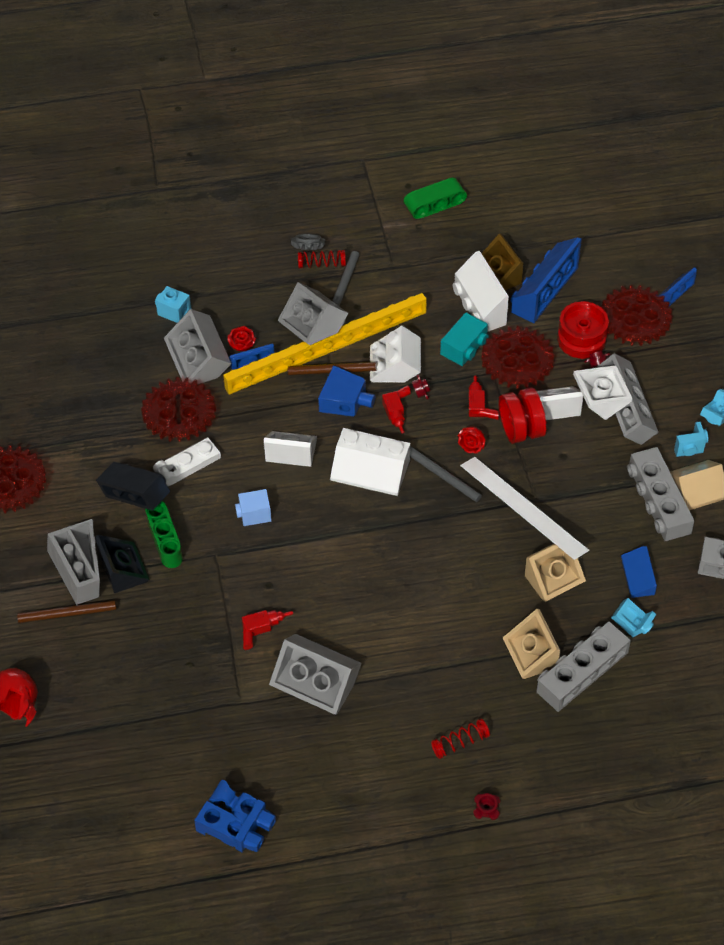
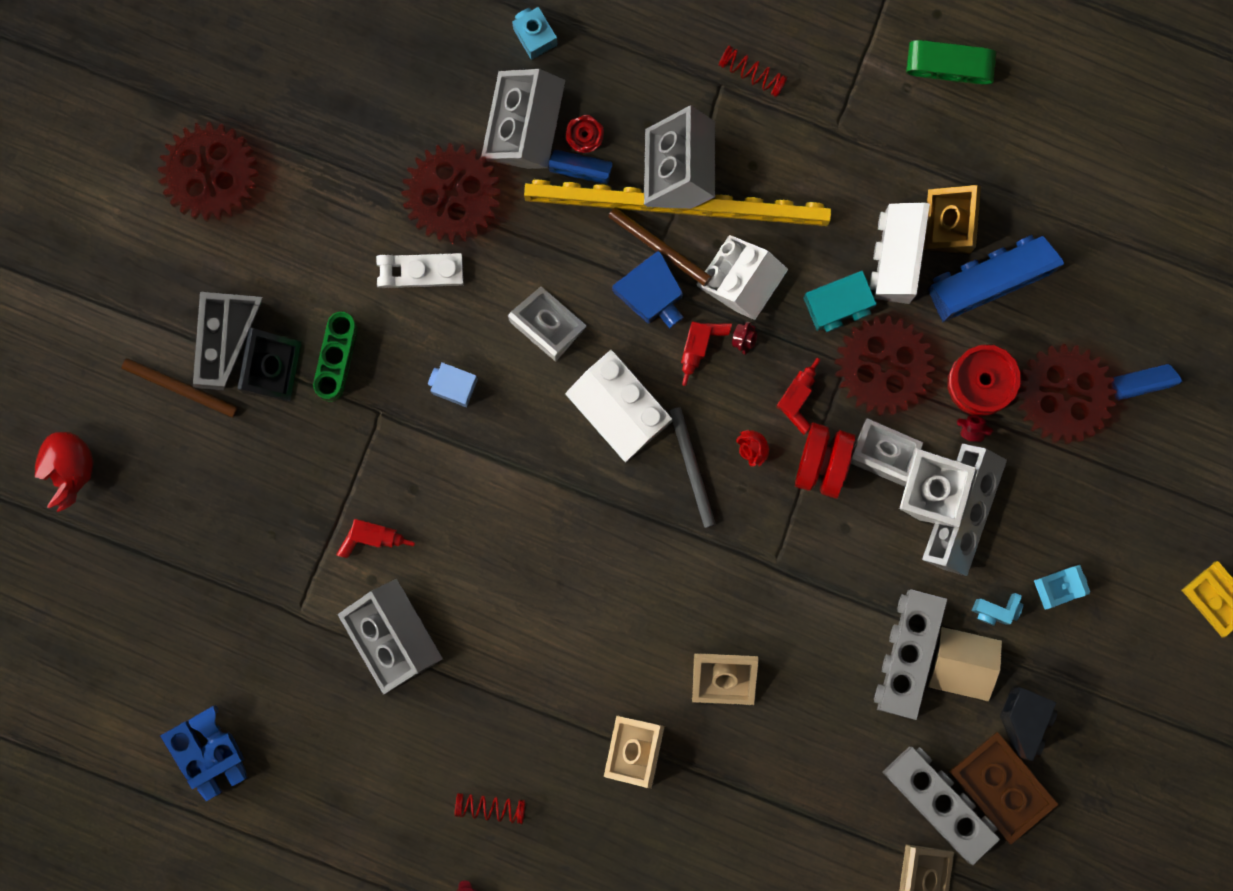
camera: 30 degrees right, 30 degrees up
black brick [96,462,171,511] -> none
dark grey gear [291,234,325,250] -> none
dark grey bar [333,251,360,307] -> none
white sticker [460,457,590,560] -> none
light grey brick [537,622,631,712] -> none
medium azure bracket [611,598,656,637] -> none
blue slope [621,546,657,598] -> none

